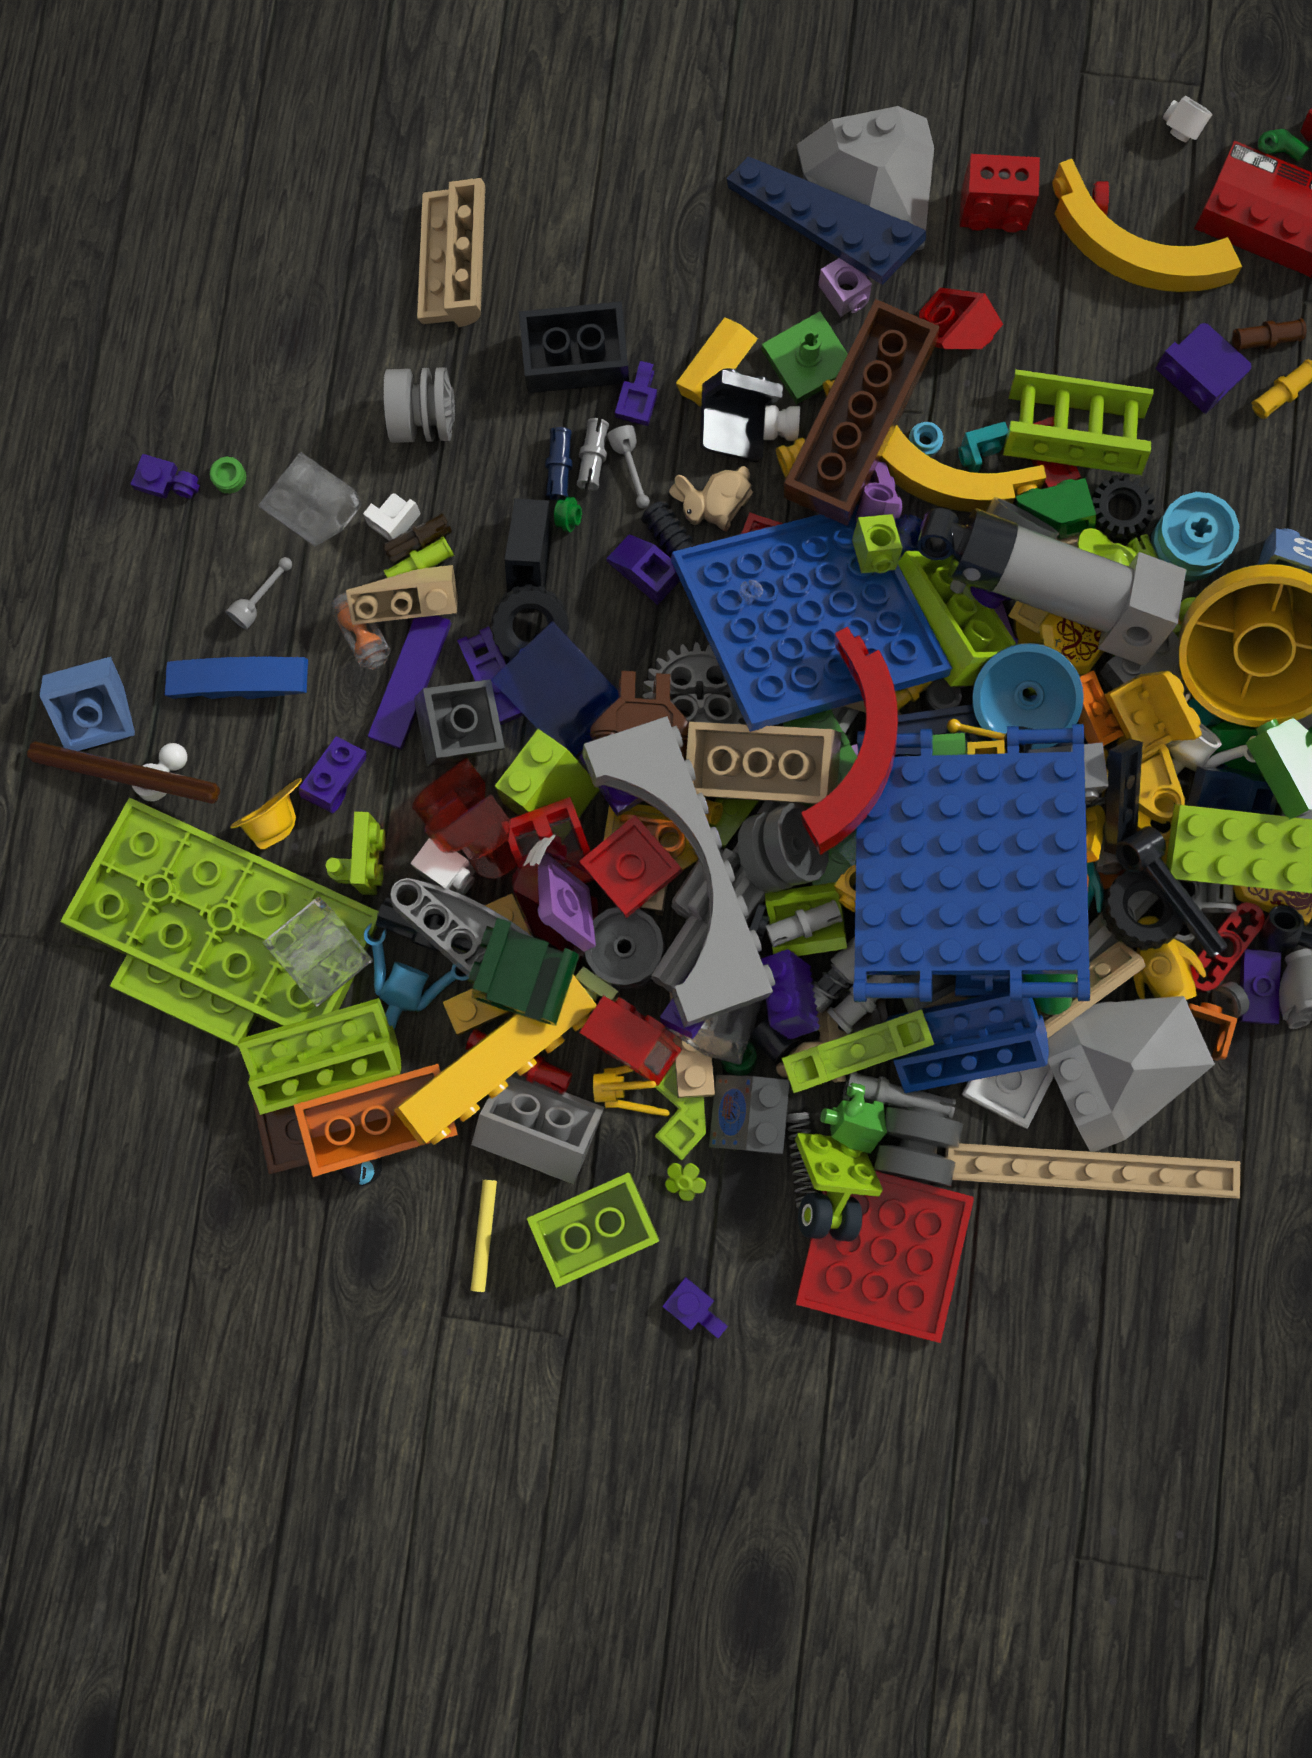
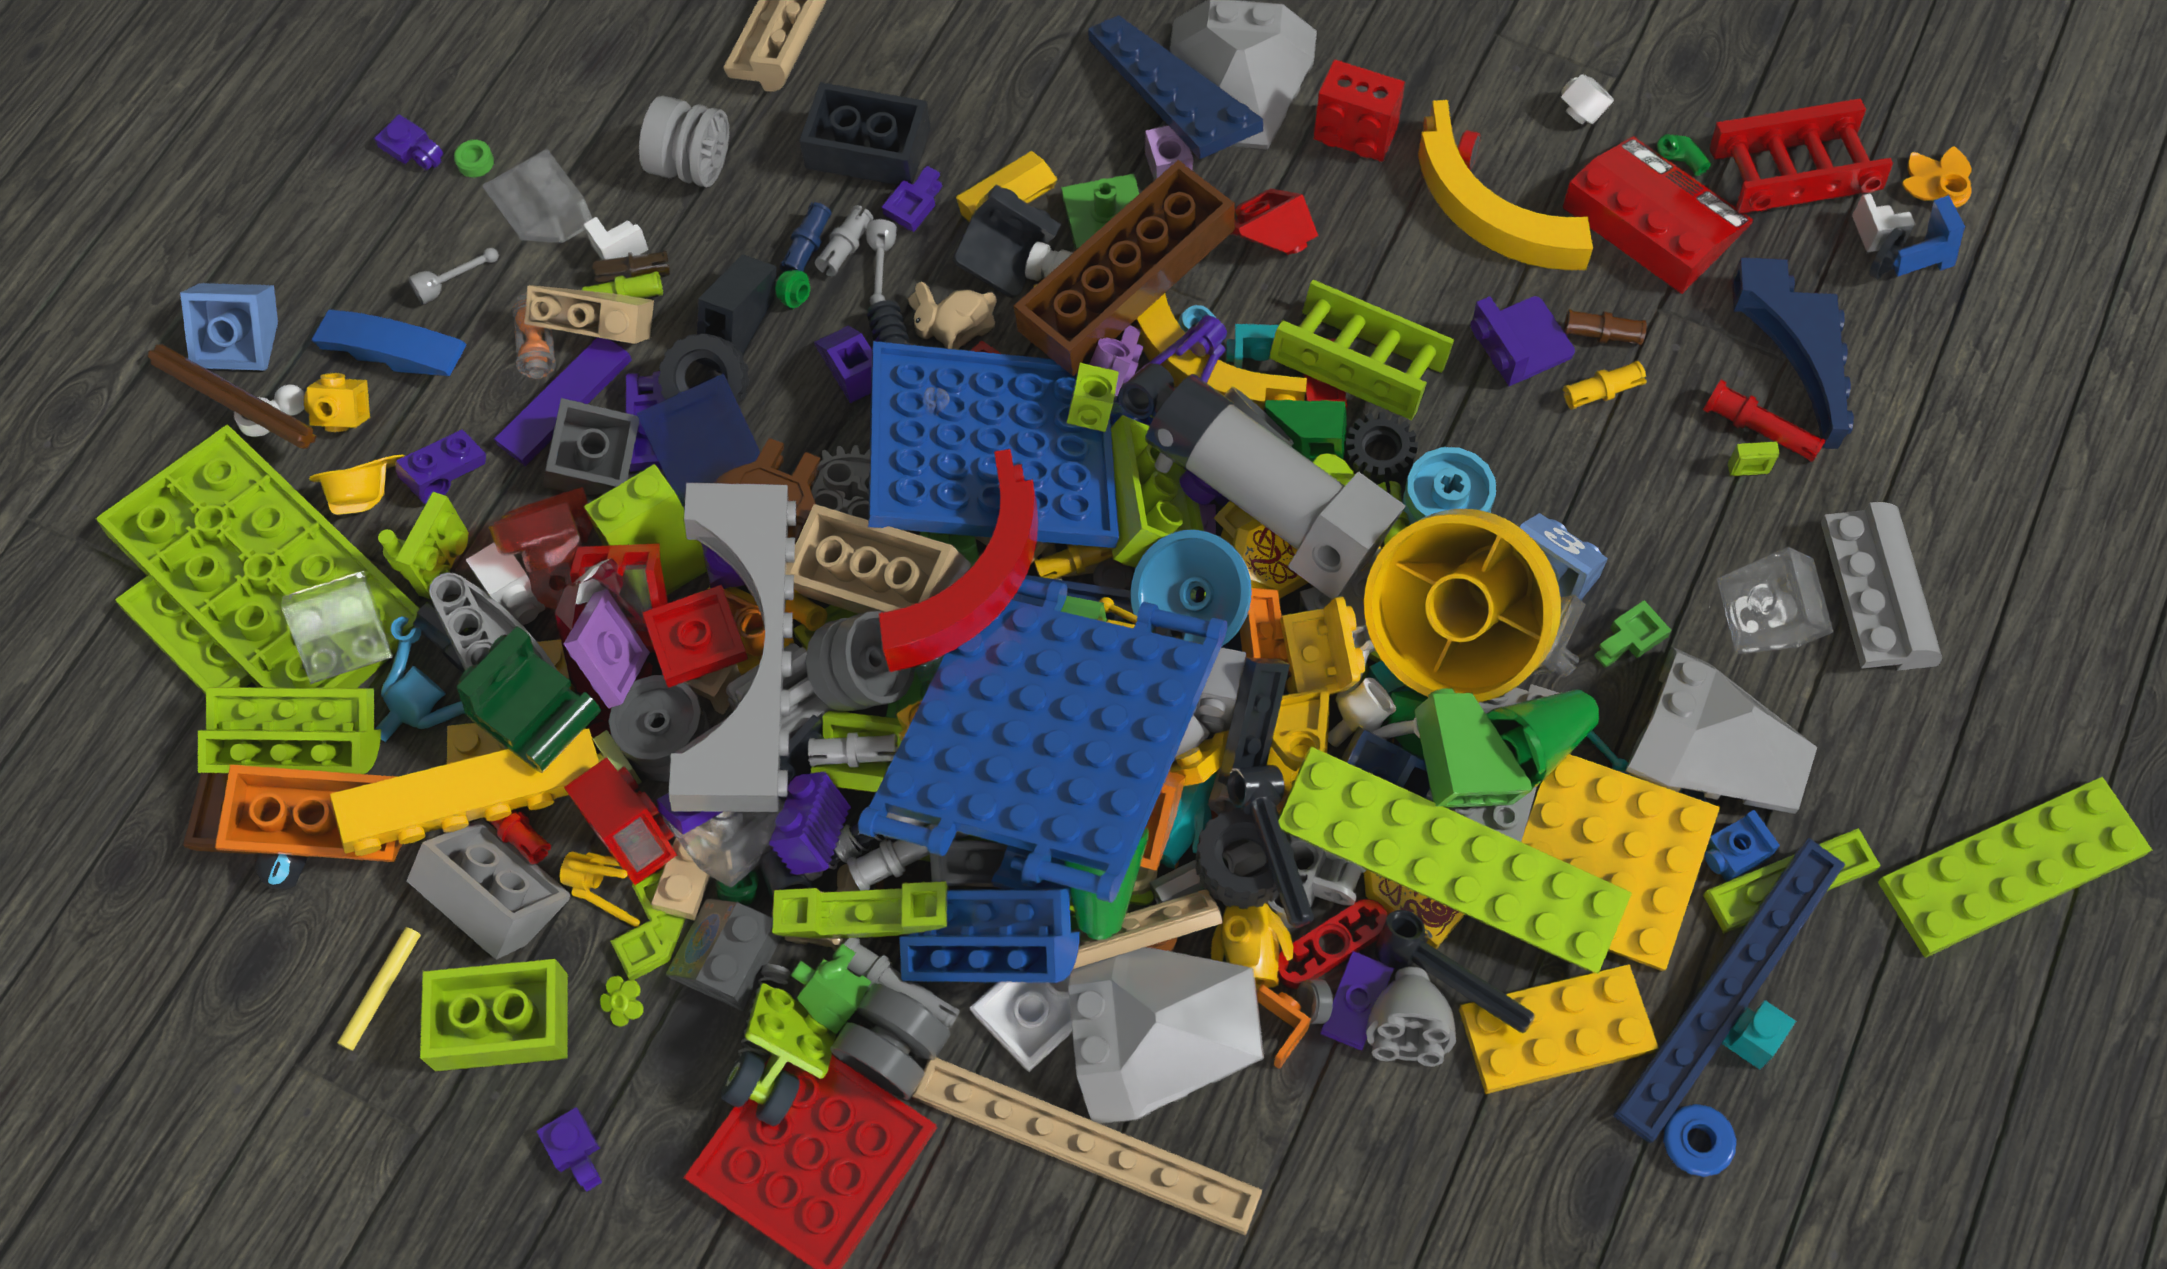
camera: 15 degrees right, 15 degrees down
none -> yellow brick [304,373,370,432]
none -> dark purple plant [1148,315,1227,383]

